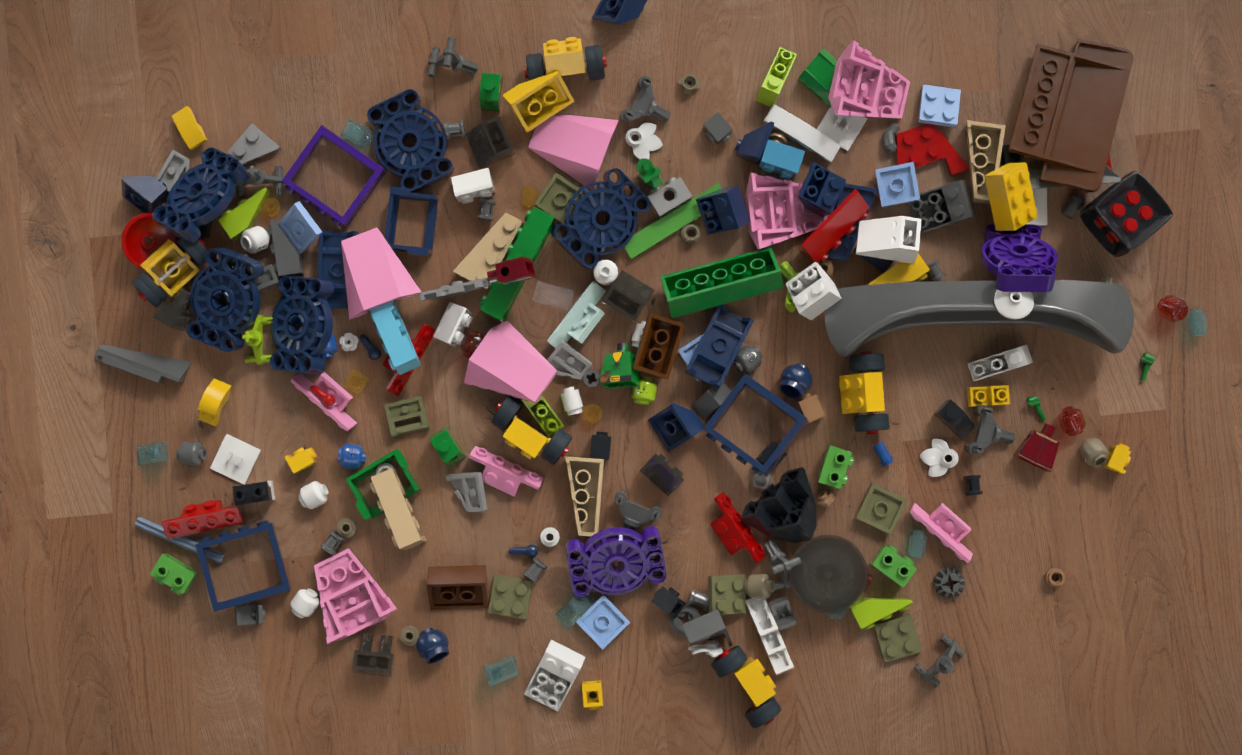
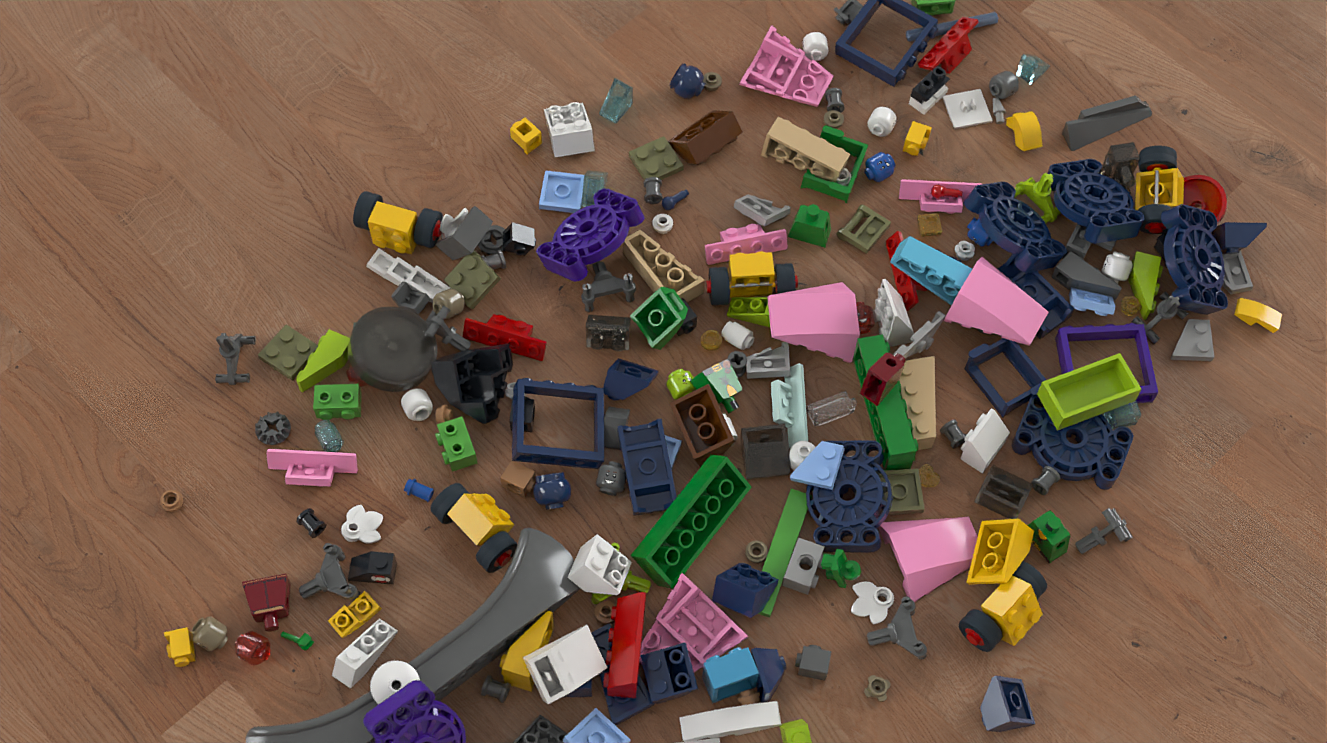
camera: 135 degrees right, 25 degrees down
clear smoke brick [352,633,394,677] -> none
olive plate [855,483,907,535] -> none
none -> white head [401,389,433,421]
none -> green slope [630,287,688,350]
none -> light blue wing [790,441,844,490]
none -> light grey bar [993,98,1006,124]
none -> lime piece [1037,353,1142,431]

